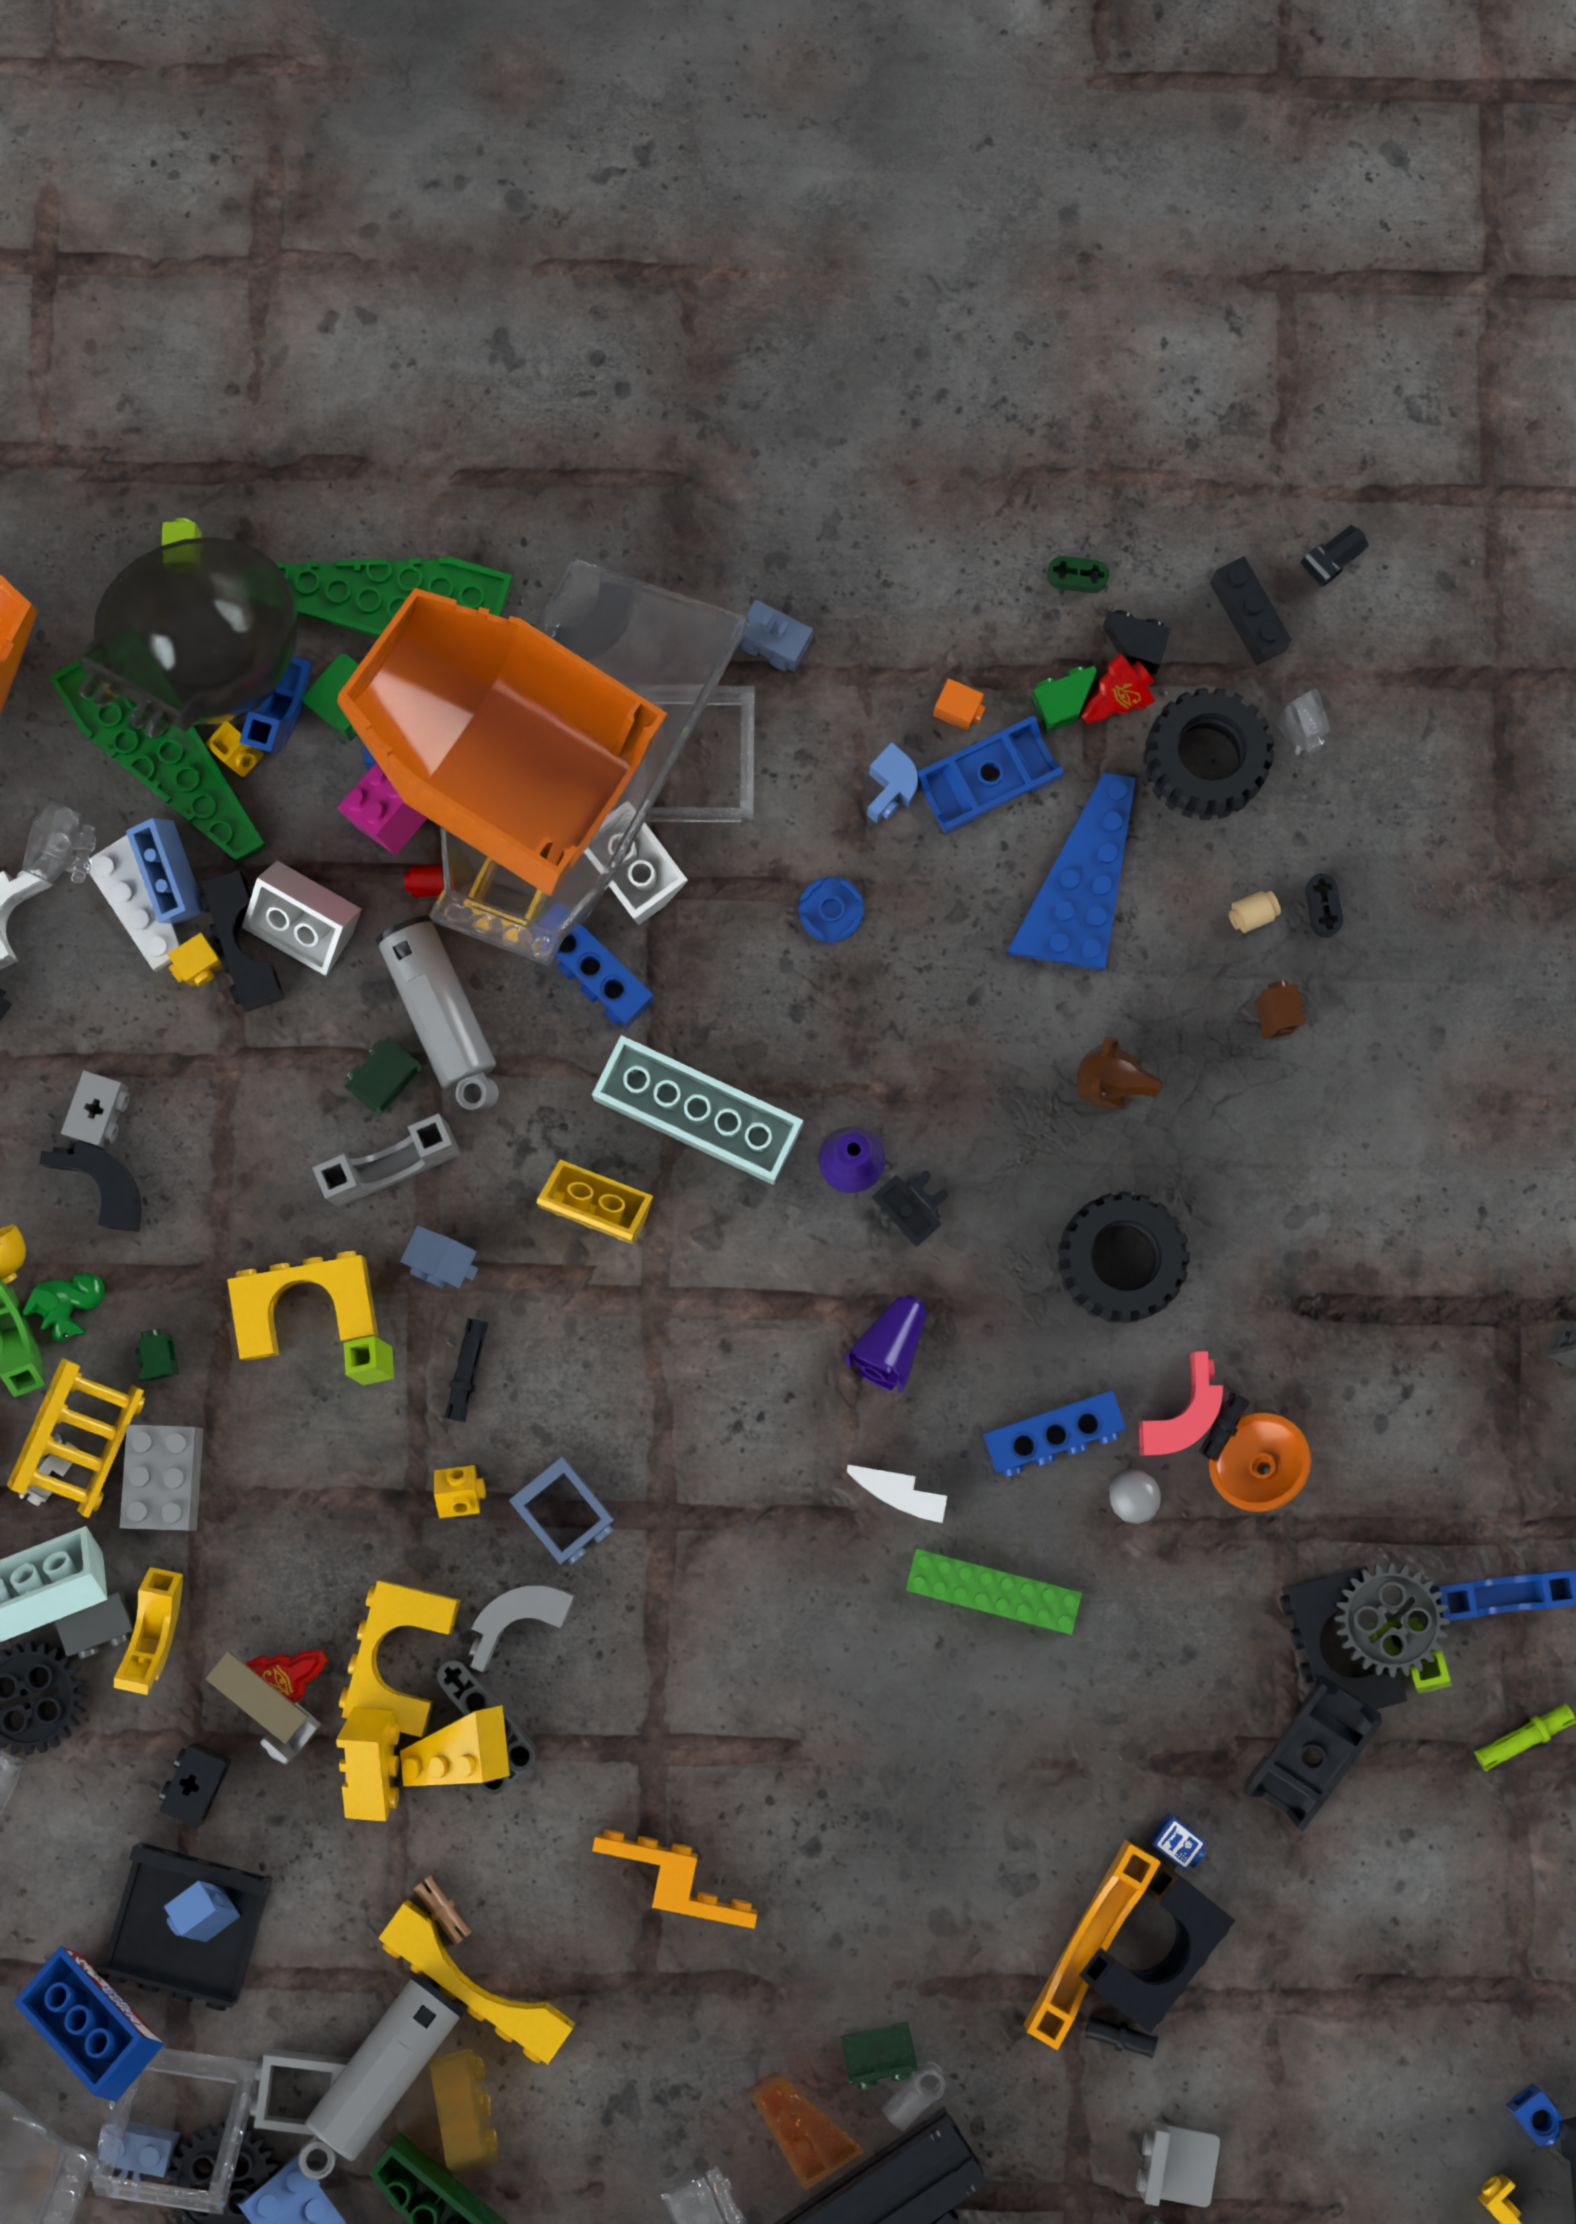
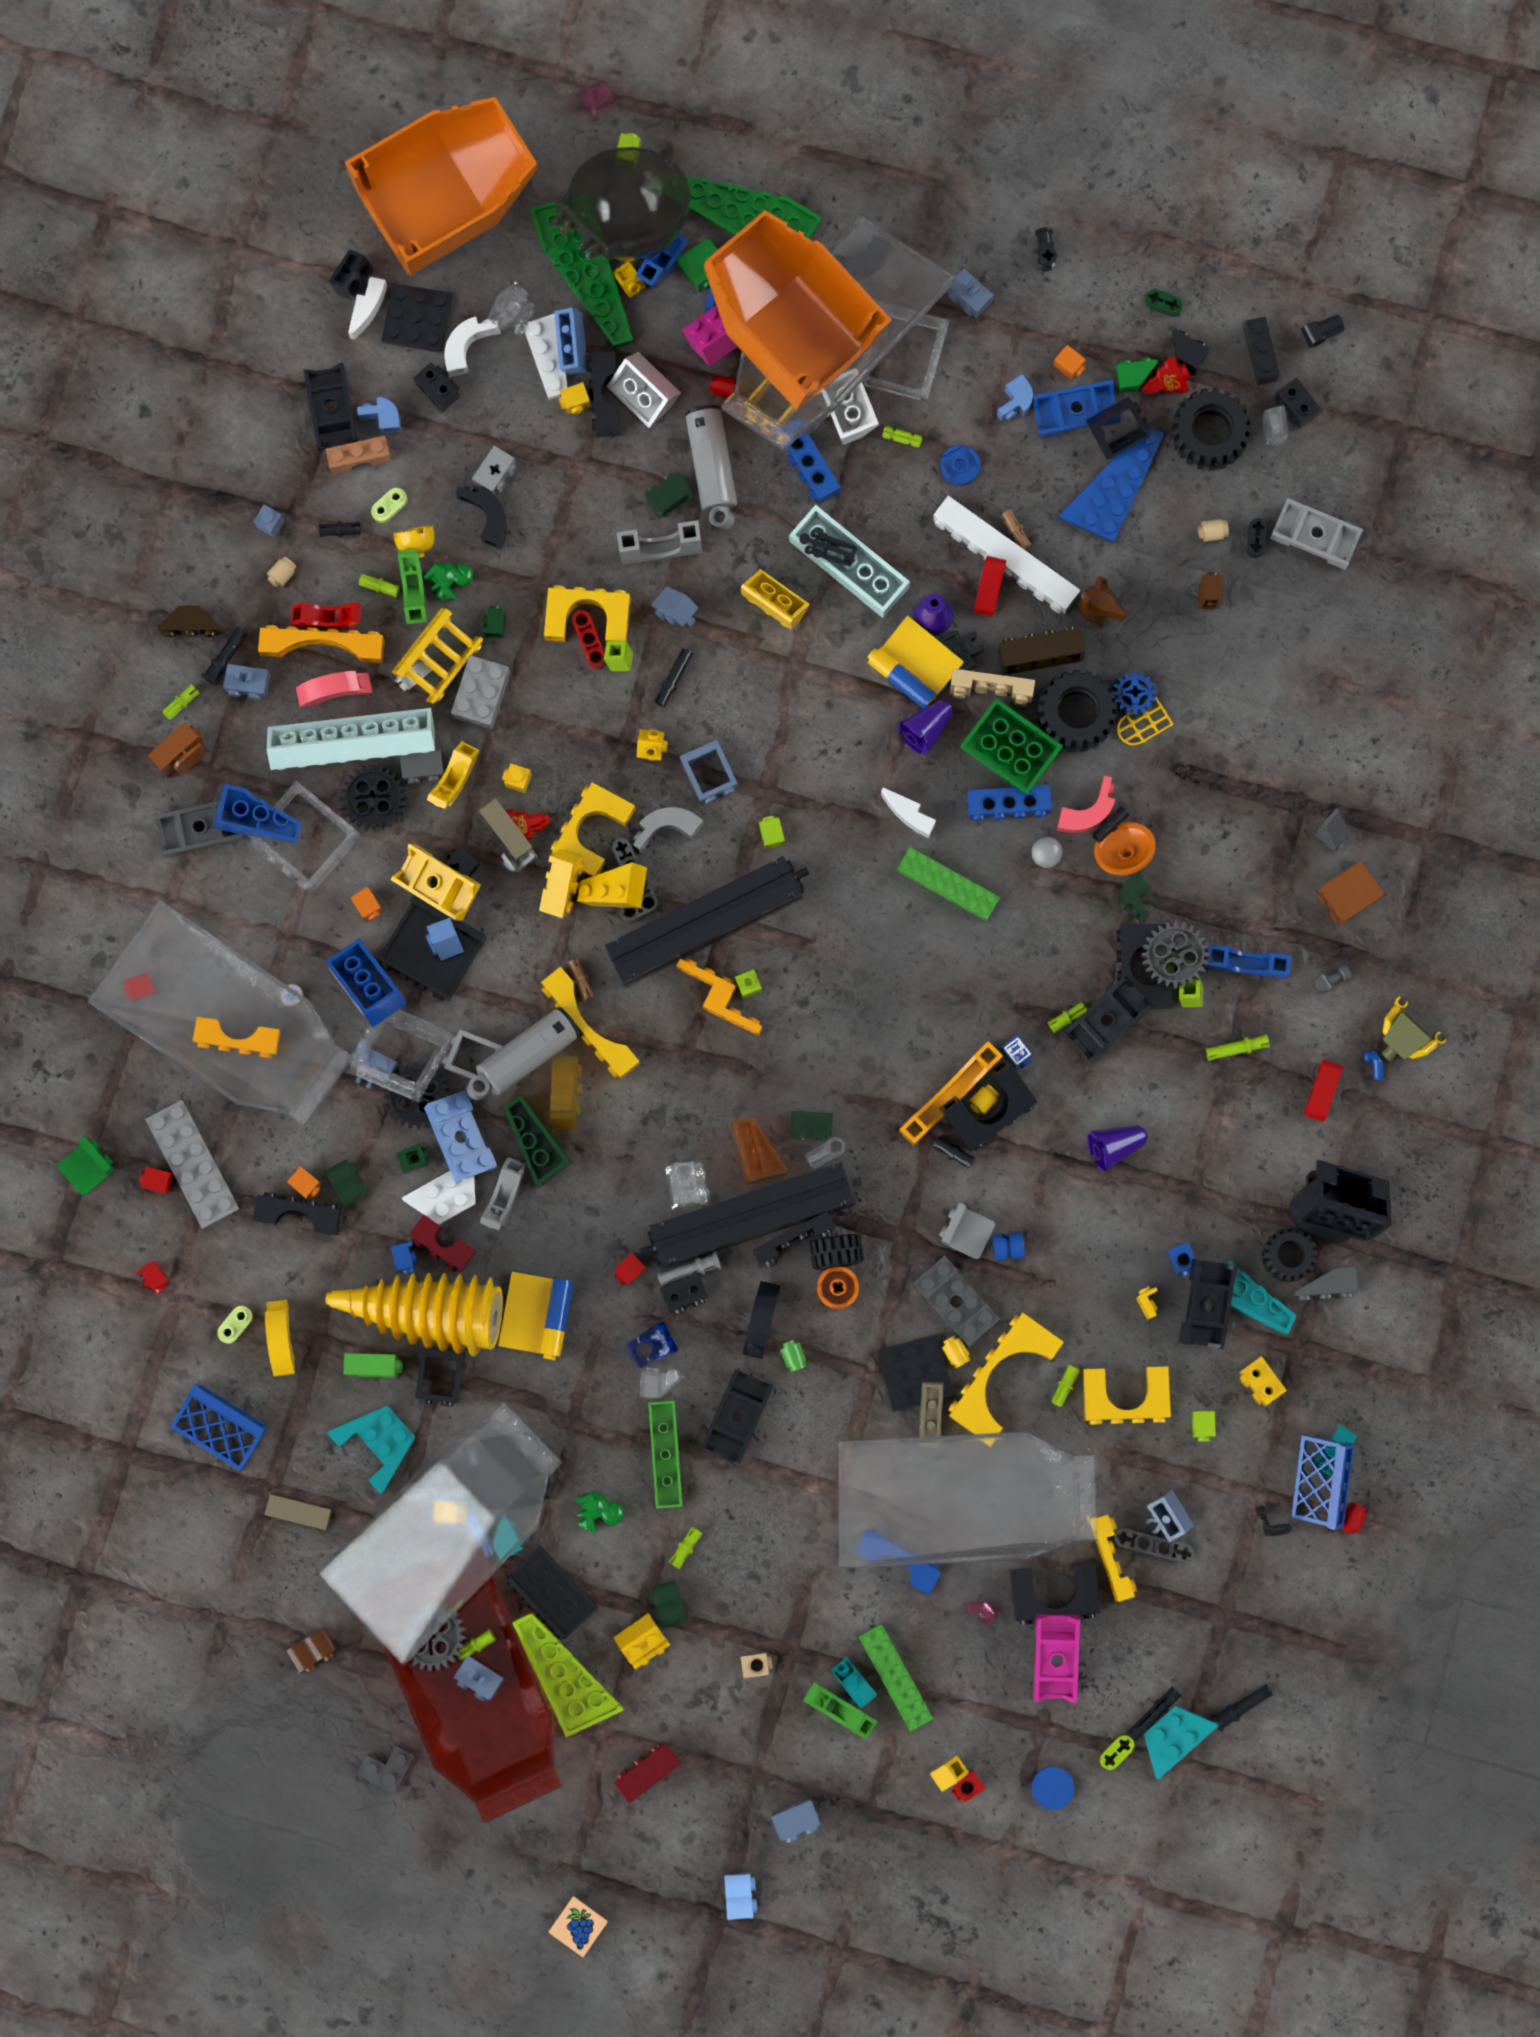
camera: 20 degrees right, 0 degrees up
none -> orange brick [350,887,383,921]
none -> yellow piece [391,844,481,921]
none -> yellow brick [502,764,532,794]
none -> red beam [572,610,606,670]
none -> clear pink brick [581,80,614,115]
none -> black brick [605,856,809,988]
none -> lime brick [735,969,762,999]
none -> lime brick [759,816,785,850]
none -> black piece [799,529,858,567]
none -> yellow door [867,615,964,709]
none -> lime axle [882,426,922,447]
none -> white brick [933,496,1080,614]
none -> tan piece [950,669,1035,707]
none -> green slope [960,699,1063,795]
none -> yellow brick [969,1084,1000,1115]
none -> red beam [973,555,1007,617]
none -> blue wheel [992,1231,1025,1262]
none -> dark brown brick [998,626,1086,676]
none -> medium nougat pin [1000,509,1031,550]
none -> black connector [1035,227,1057,272]
none -> lime axle [1047,1003,1087,1034]
none -> black window [1086,396,1151,460]
none -> dark purple cone [1087,1125,1148,1171]
none -> blue gear [1113,671,1157,717]
none -> yellow window [1117,697,1174,746]
none -> clear green brick [1119,871,1151,922]
none -> light grey piece [1270,498,1363,570]
none -> black brick [1275,378,1321,429]

